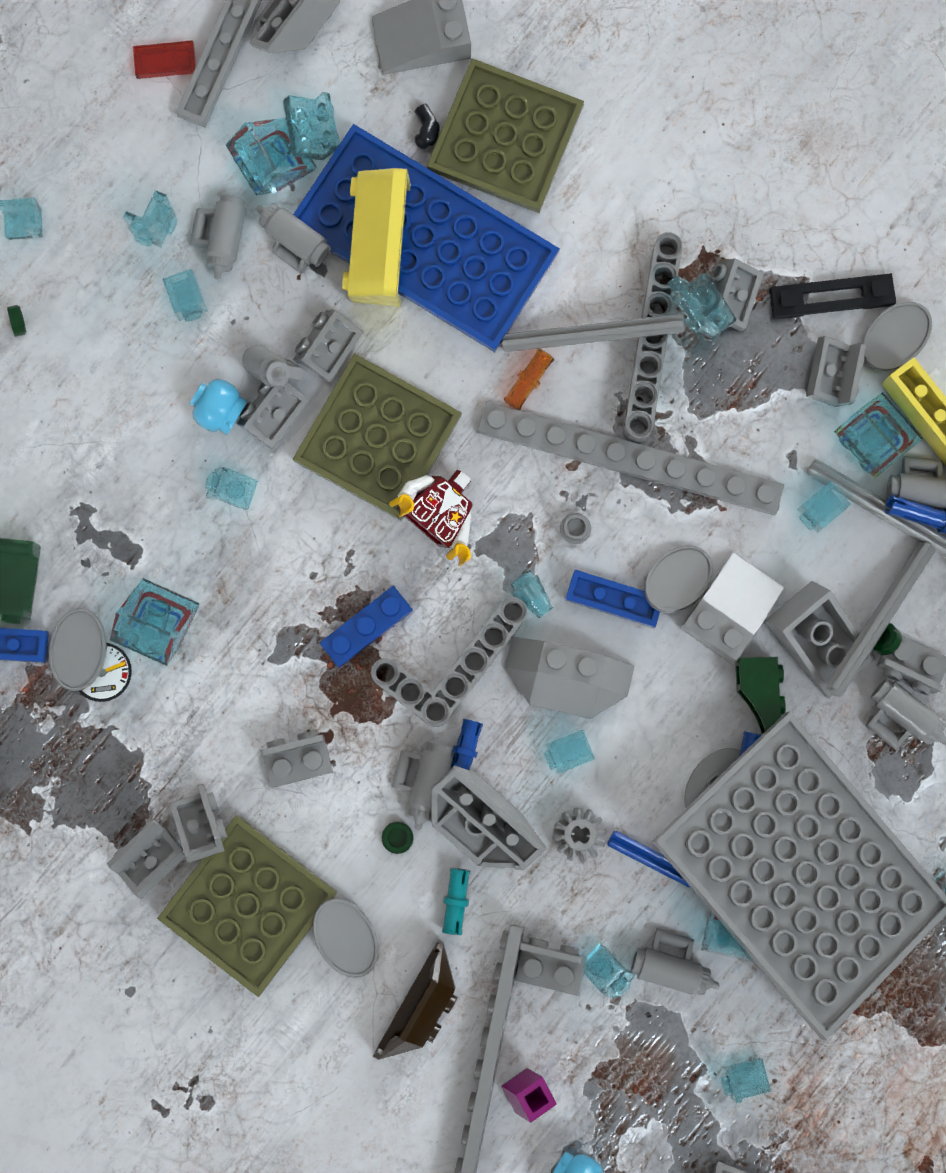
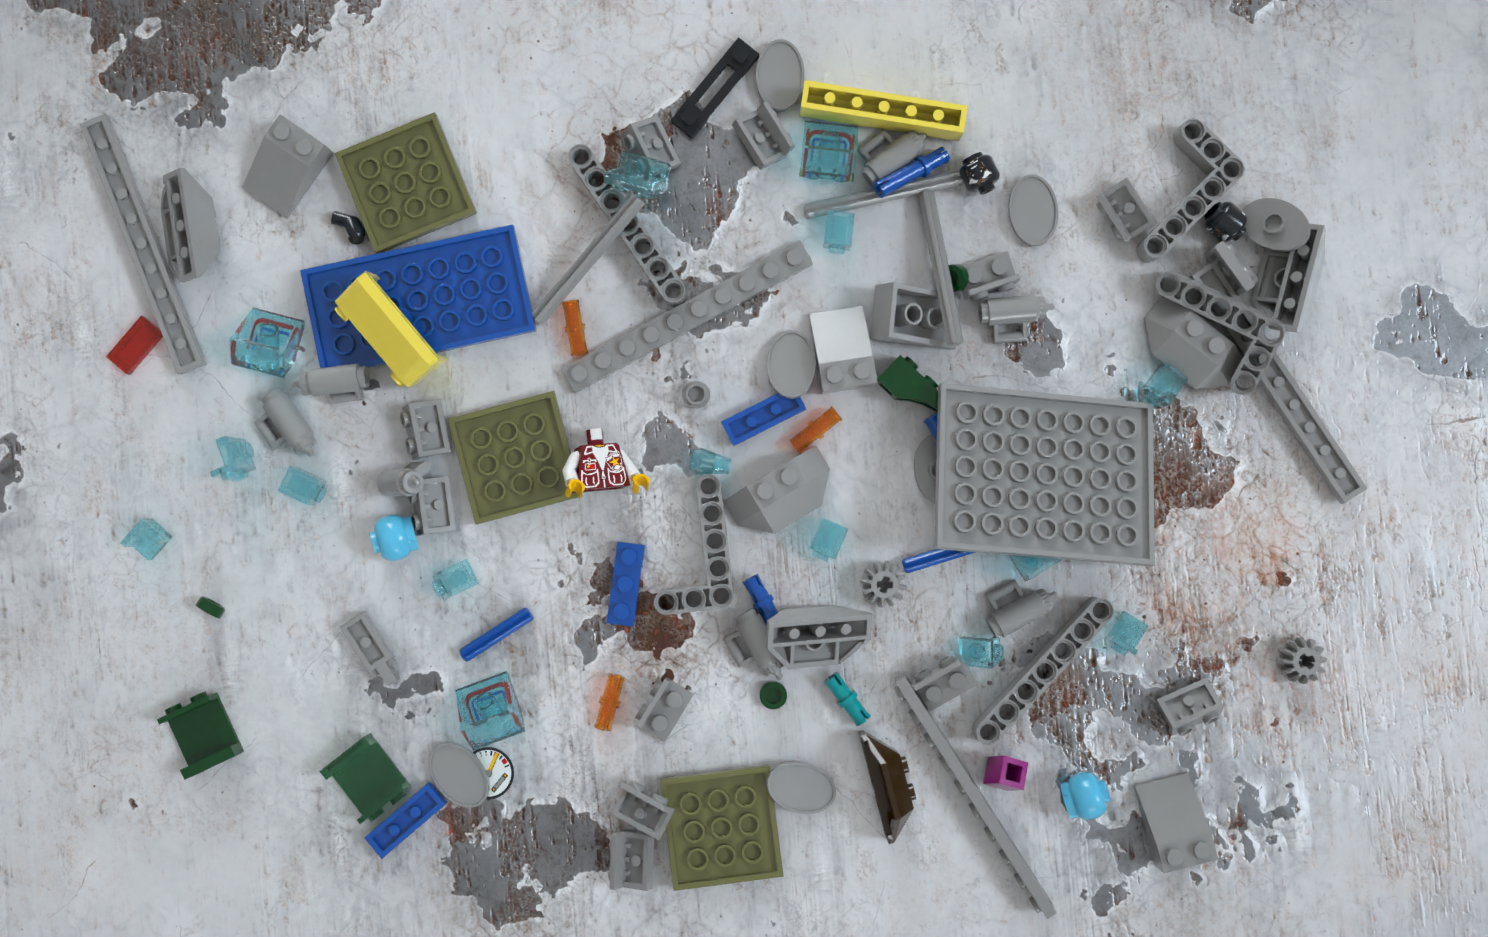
camera: 40 degrees left, 5 degrees up
clear light blue bracket [283,92,339,161] -> none
none -> light grey hinge [340,611,400,686]
none -> blue axle [459,608,534,662]
none -> clear orange pin [594,673,625,731]
none -> clear orange pin [789,406,842,453]
none -> light grey beam [972,597,1114,745]

